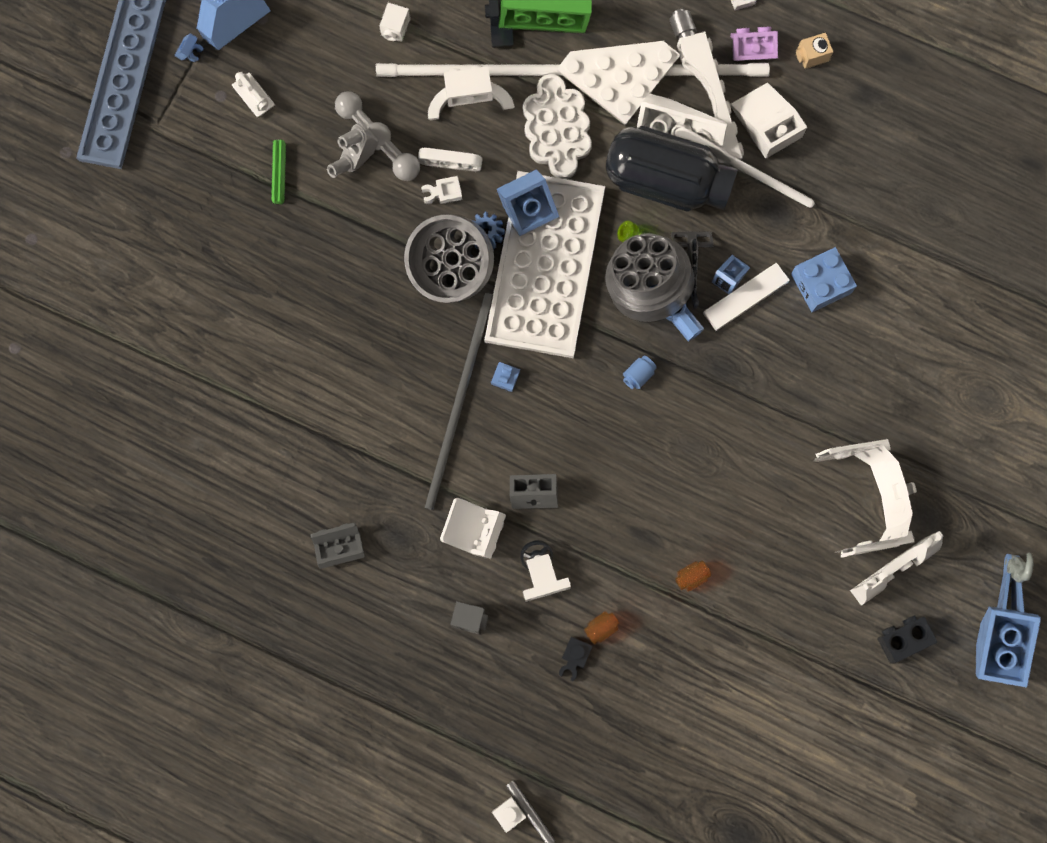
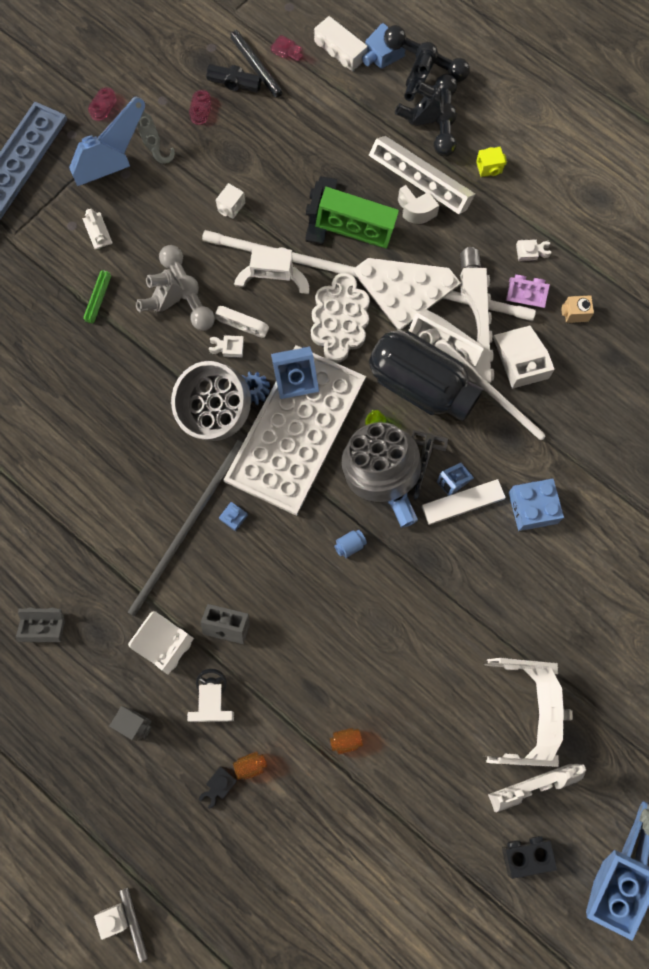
camera: 15 degrees right, 5 degrees down
medium blue tile [175,34,203,62] -> none

